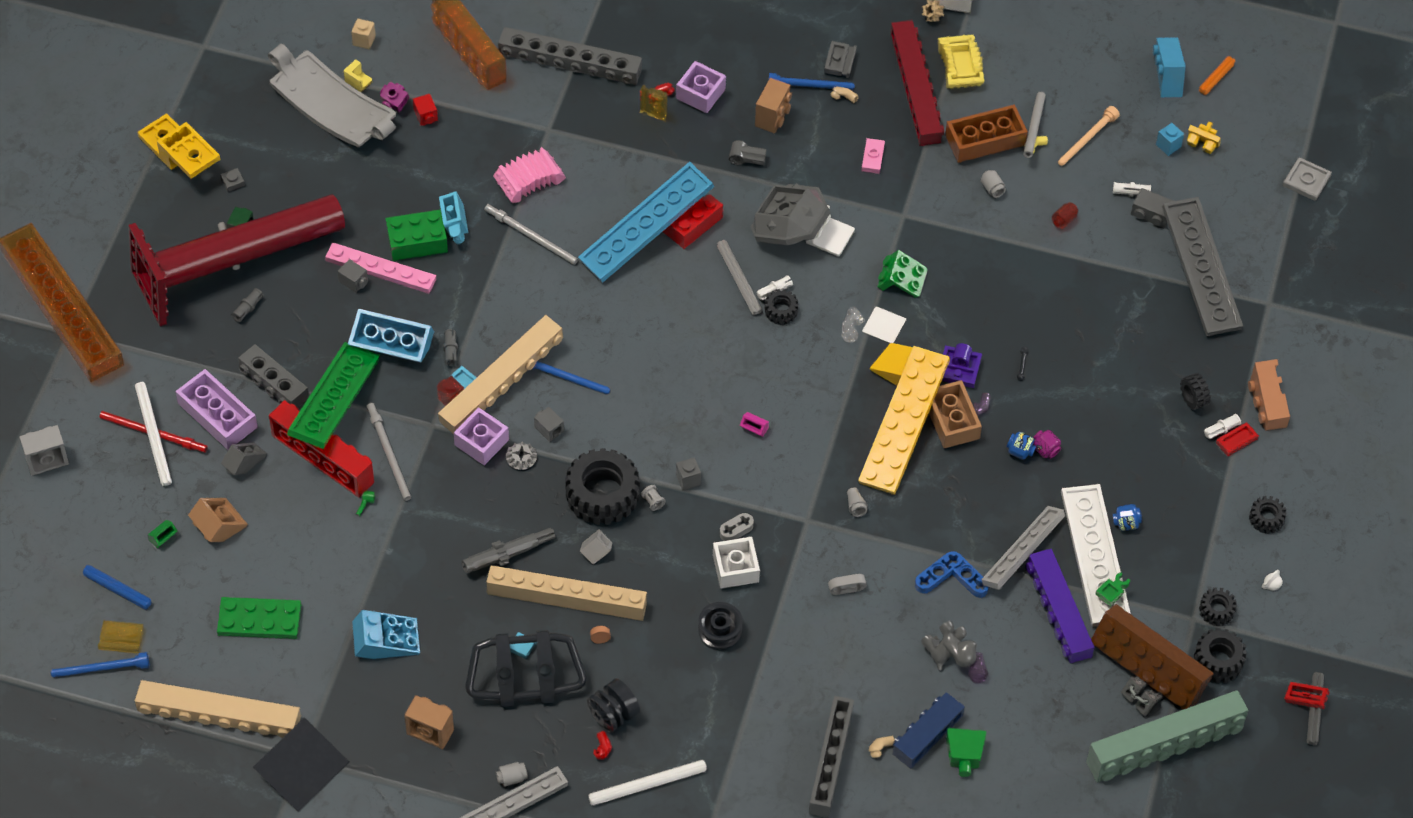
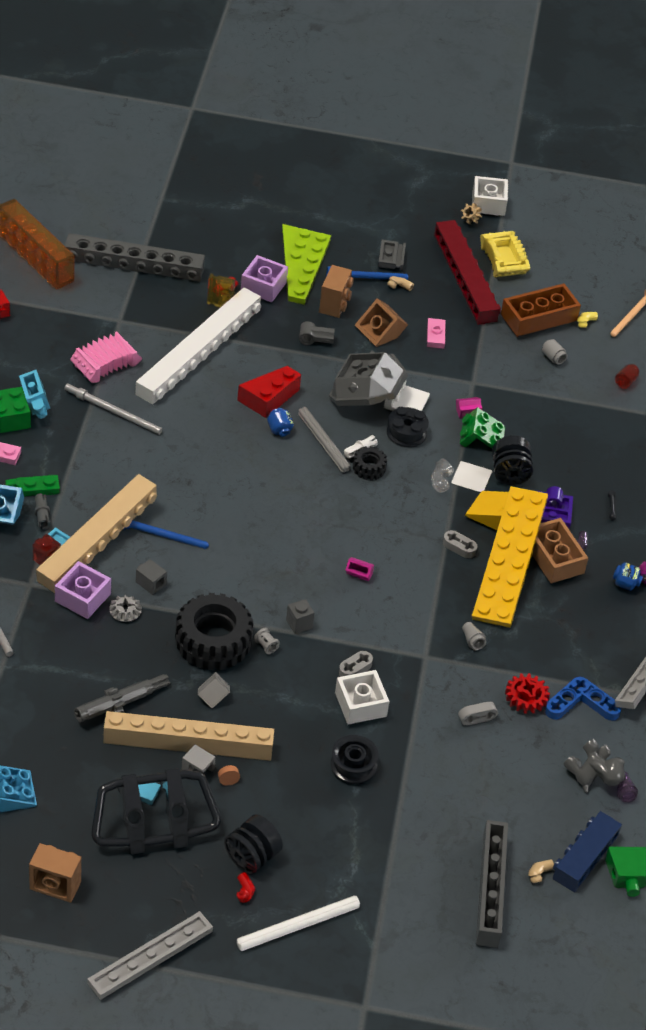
camera: 10 degrees left, 10 degrees down
light grey brick [496,762,527,787] -> none
dark azure plate [578,161,714,283] -> none
light grey piece [1023,92,1046,158] -> none
none -> green hinge [5,475,60,496]
none -> white brick [135,288,261,404]
none -> light grey panel [182,744,216,772]
none -> blue head [267,408,294,437]
none -> lime wing [282,224,331,305]
none -> medium nougat slope [355,298,408,347]
none -> black wheel [387,407,429,447]
none -> light grey beam [443,530,477,558]
none -> dark pink piece [456,397,483,418]
none -> black wheel [492,435,533,485]
none -> red gear [505,673,550,714]

